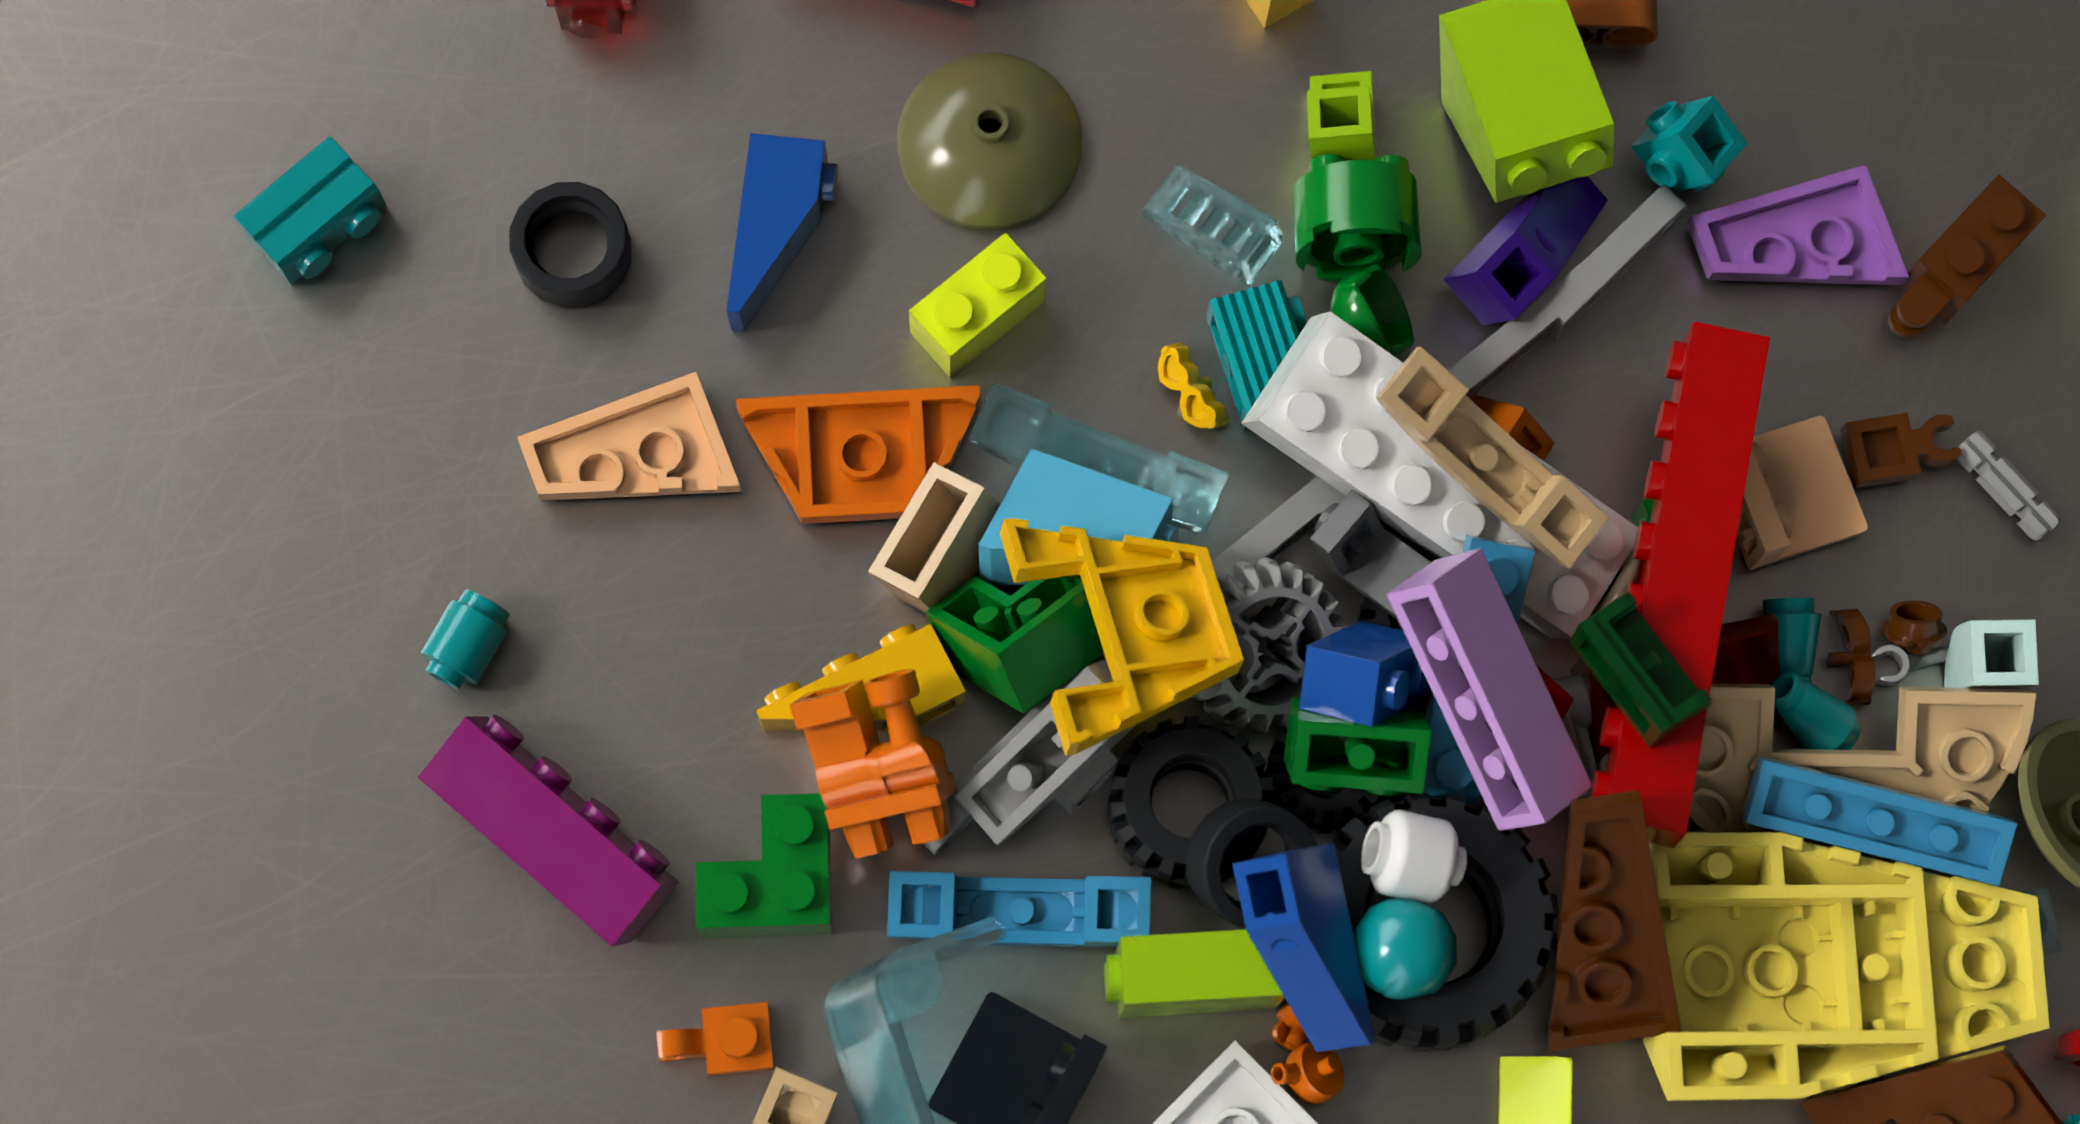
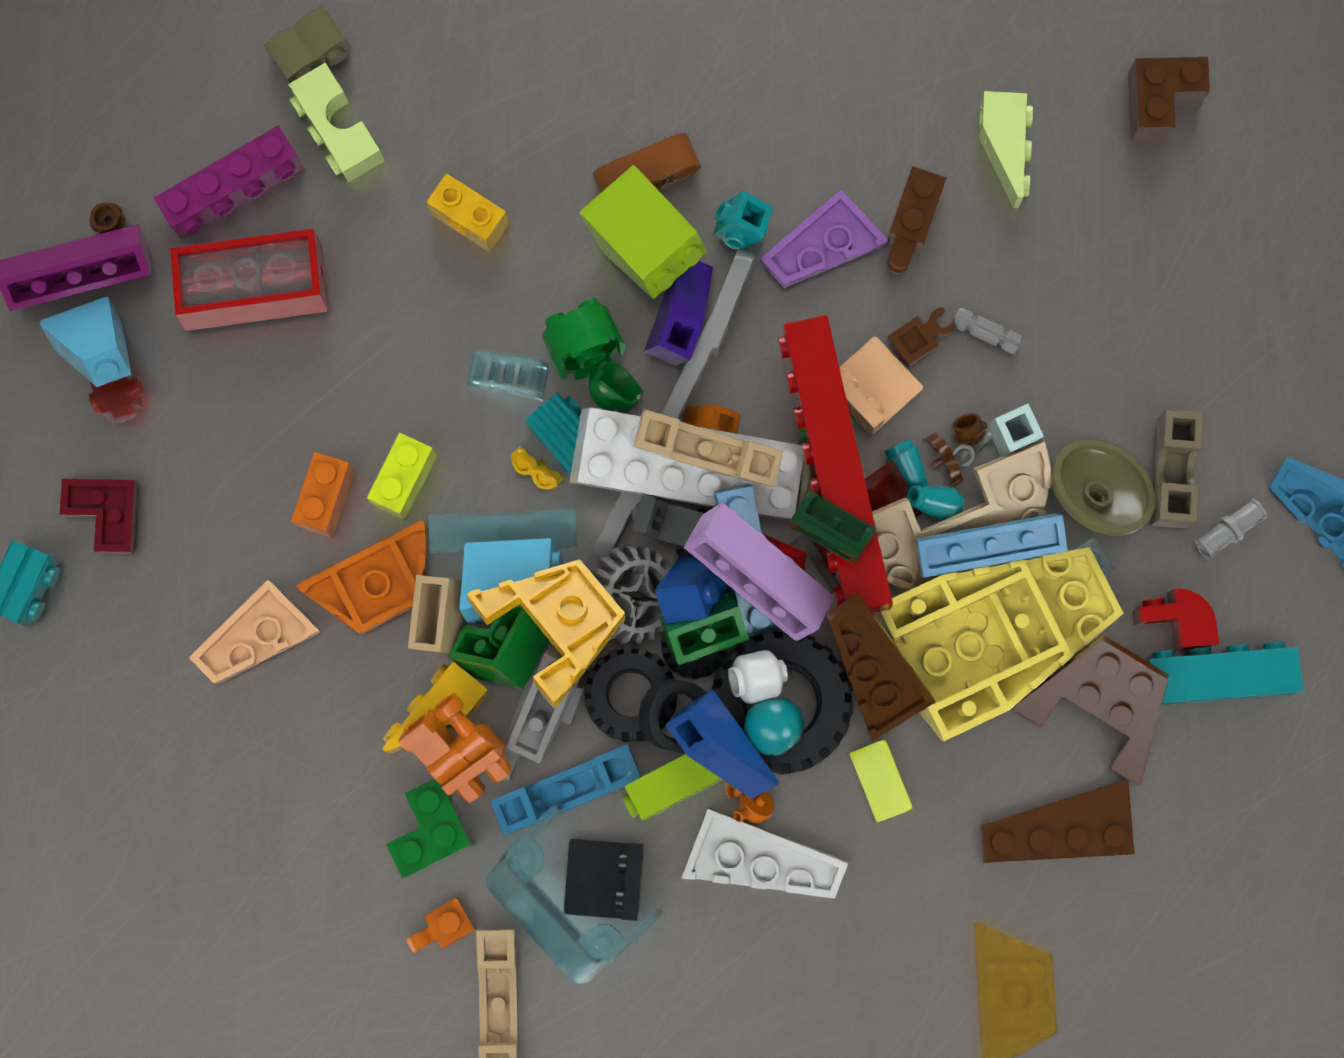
camera: 15 degrees left, 5 degrees up
magenta brick [418,715,679,947] -> none
teal brick [420,589,510,690] -> none
black tyre [509,182,631,308] -> none
blue slope [726,133,838,332] -> none
olive dish [897,53,1082,231] -> none
lime brick [1307,71,1378,161] -> none
none -> dark red plate [59,478,138,554]
none -> orange brick [291,452,356,538]

